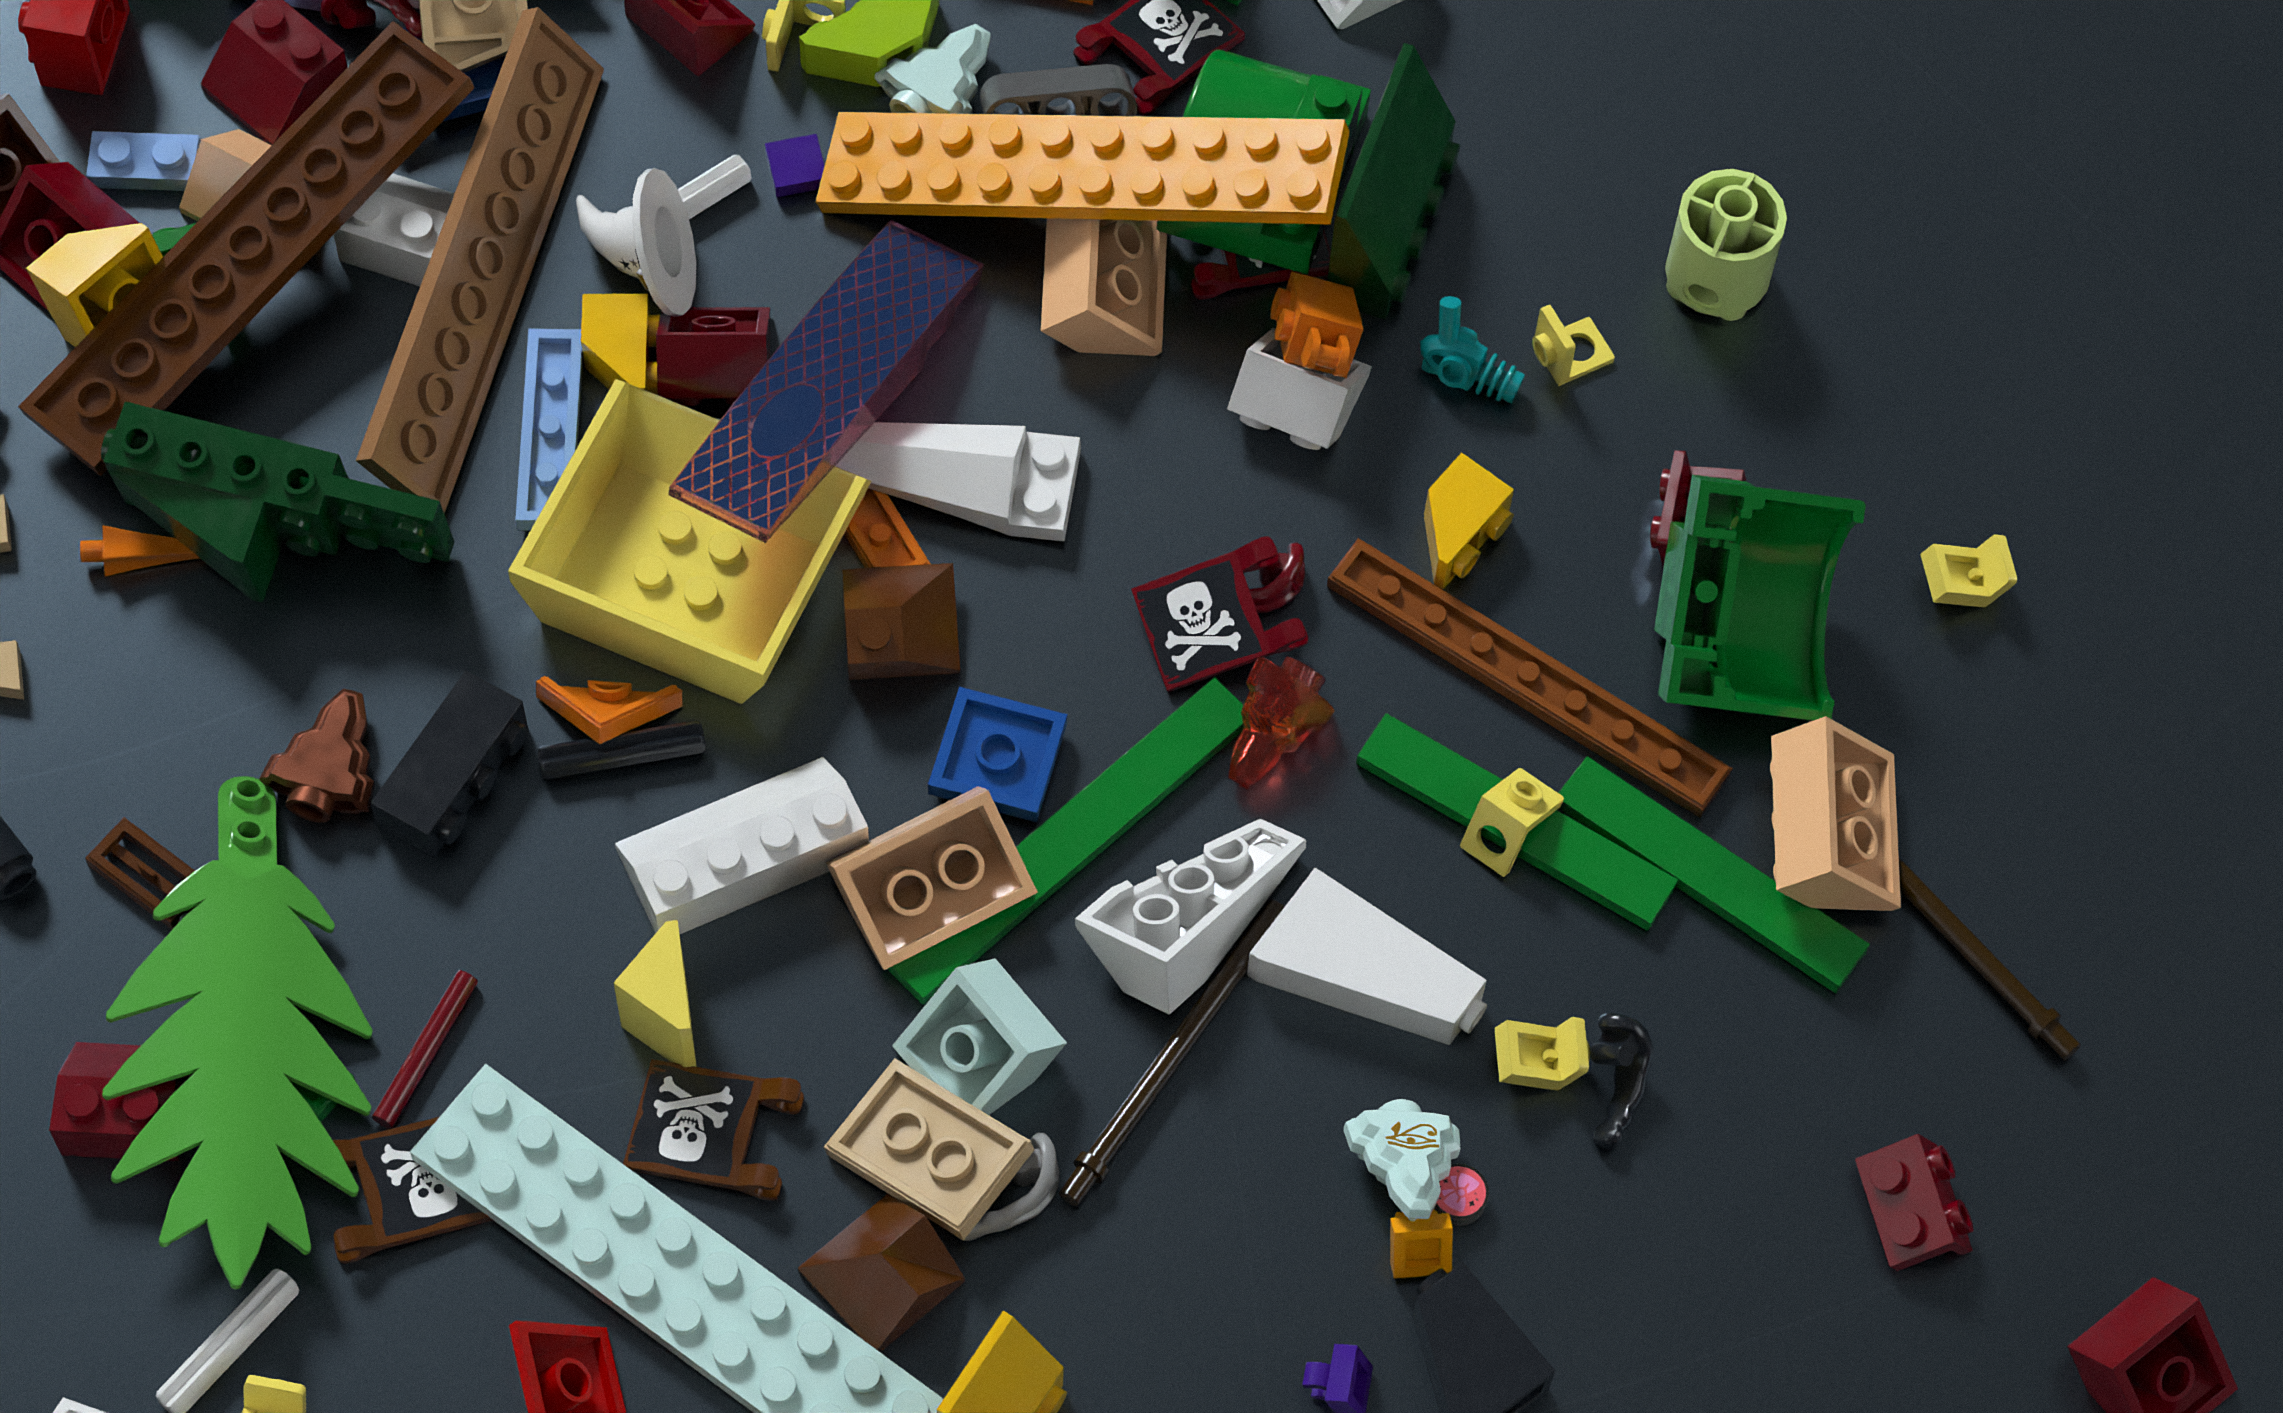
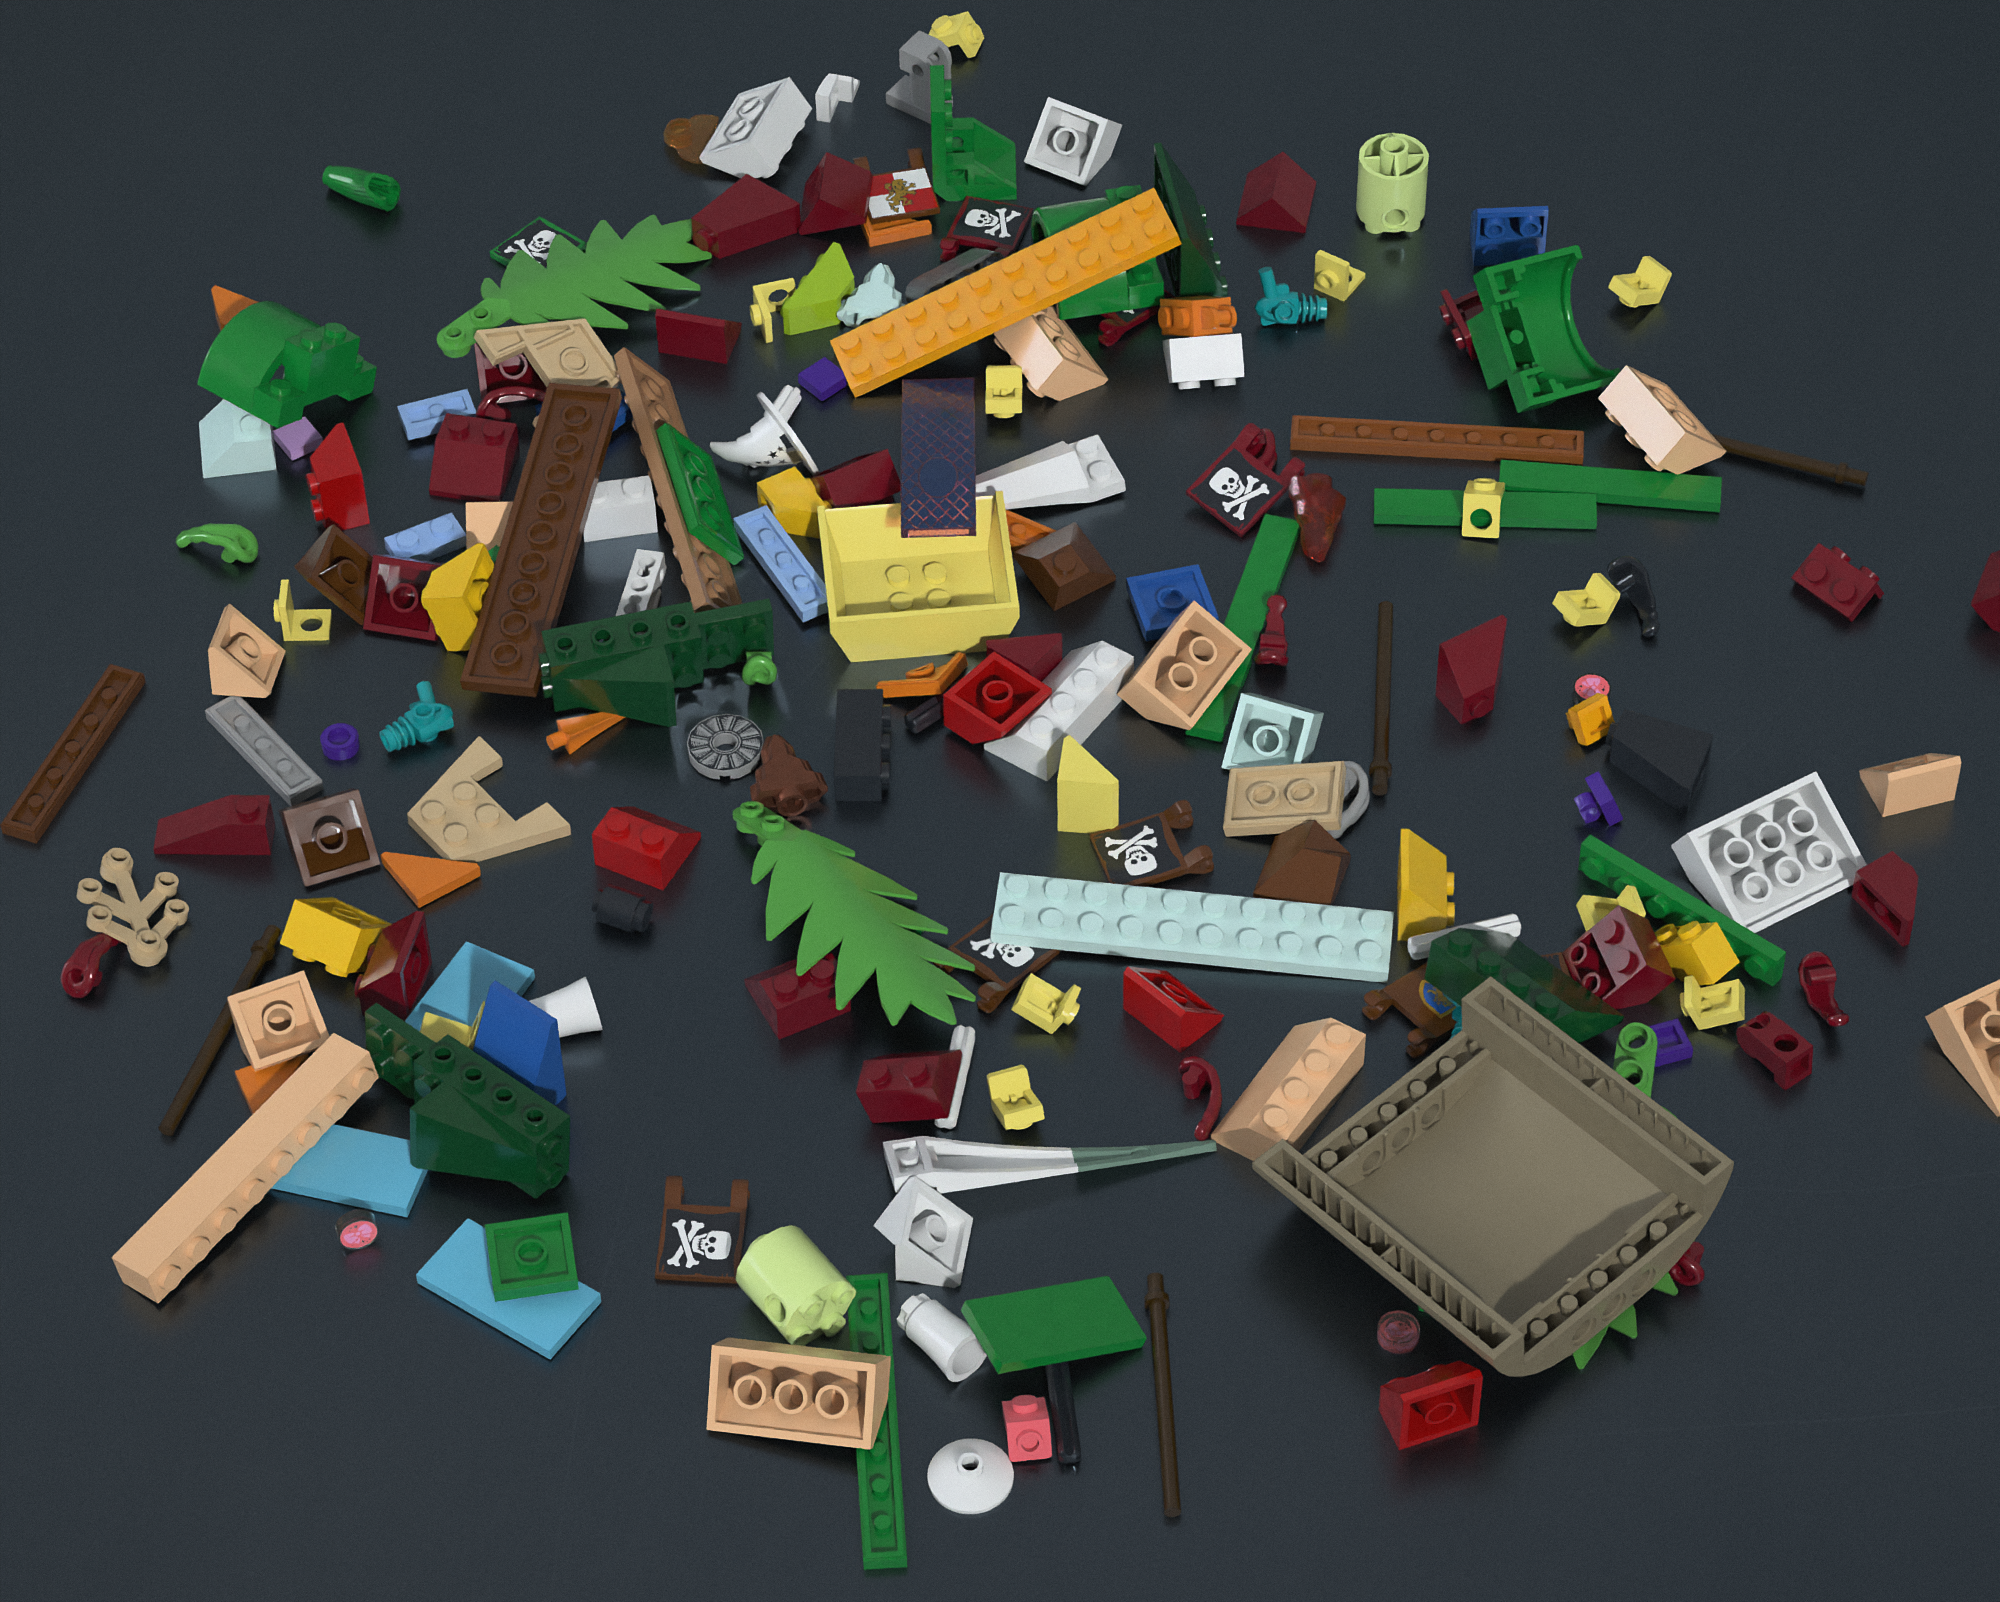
camera: 25 degrees left, 15 degrees down
reddish brown tile [85,817,195,930] -> none
dark red bar [372,970,478,1129] -> none
white wedge [1075,819,1306,1014] -> none
white slope [1247,868,1487,1045] -> none
light aqua rock [1343,1099,1461,1222] -> none
yellow slope [1424,452,1514,590] -> none
none -> red slope [592,806,701,891]
none -> white piece [616,549,667,635]
none -> green tile [656,423,744,565]
none -> tile [687,714,764,779]
none -> bright green piece [742,651,777,685]
none -> dark red slope [856,1049,963,1123]
none -> red slope [943,652,1052,744]
none -> light yellow bracket [985,365,1022,418]
none -> dark red slope [986,633,1062,682]
none -> light yellow bracket [1011,973,1081,1034]
none -> dark red slope [1236,151,1316,233]
none -> dark red piece [1254,594,1289,666]
none -> dark red slope [1435,614,1507,725]
none -> blue slope [1469,206,1549,266]

